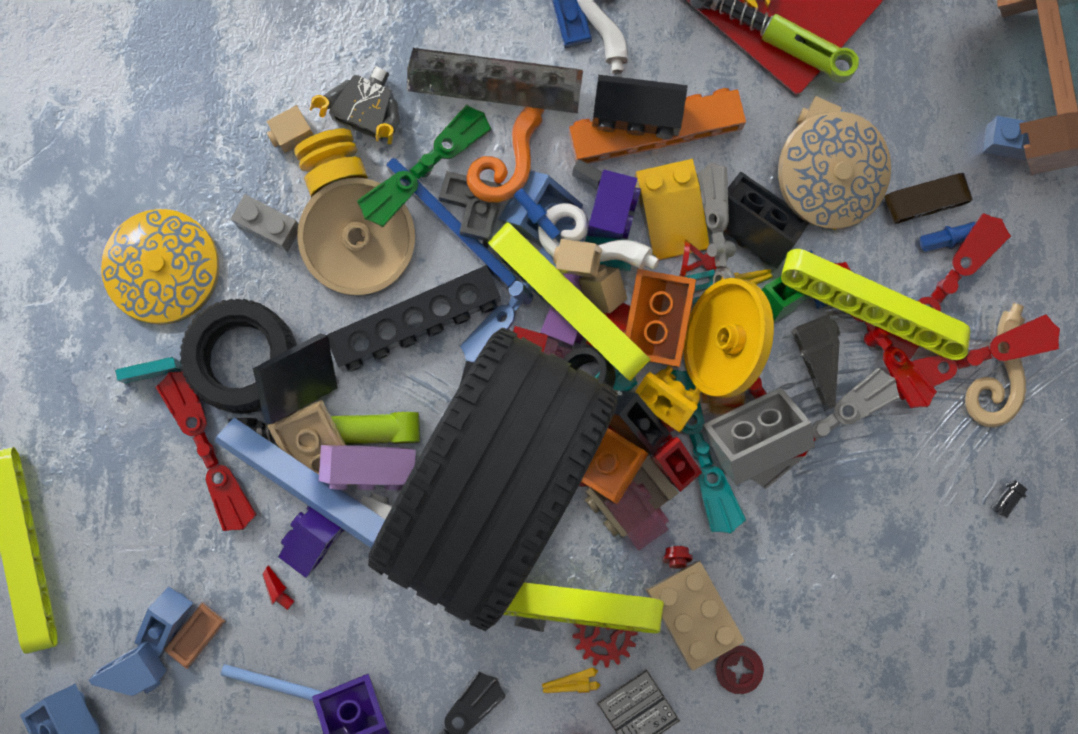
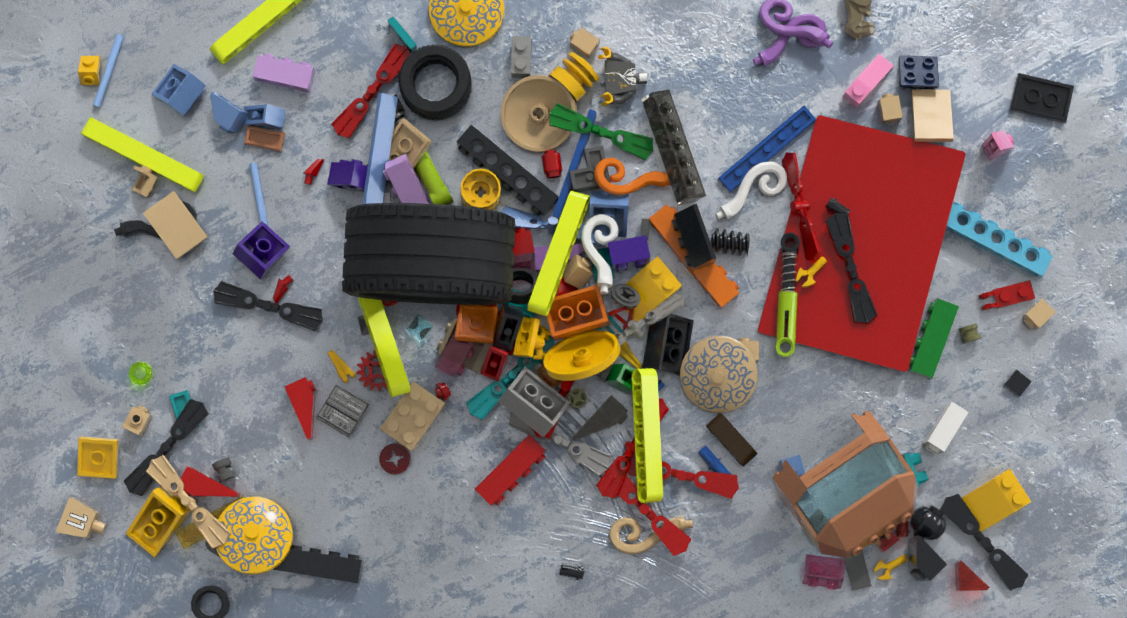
camera: 70 degrees right, 0 degrees up
black tile [253,333,338,425] -> none
blue bar [513,188,561,240] -> none
tan brick [553,239,602,278] -> none
none -> lavender brick [252,54,315,93]
none -> red bar [273,275,294,304]
none -> clear light blue tile [406,314,433,341]
none -> yellow wheel [460,169,501,211]
none -> red brick [475,434,546,506]
none -> red brick [541,150,563,179]
none -> olive wheel [568,388,587,409]
none -> dark grey gear [610,284,641,309]
none -> black piece [710,228,750,256]

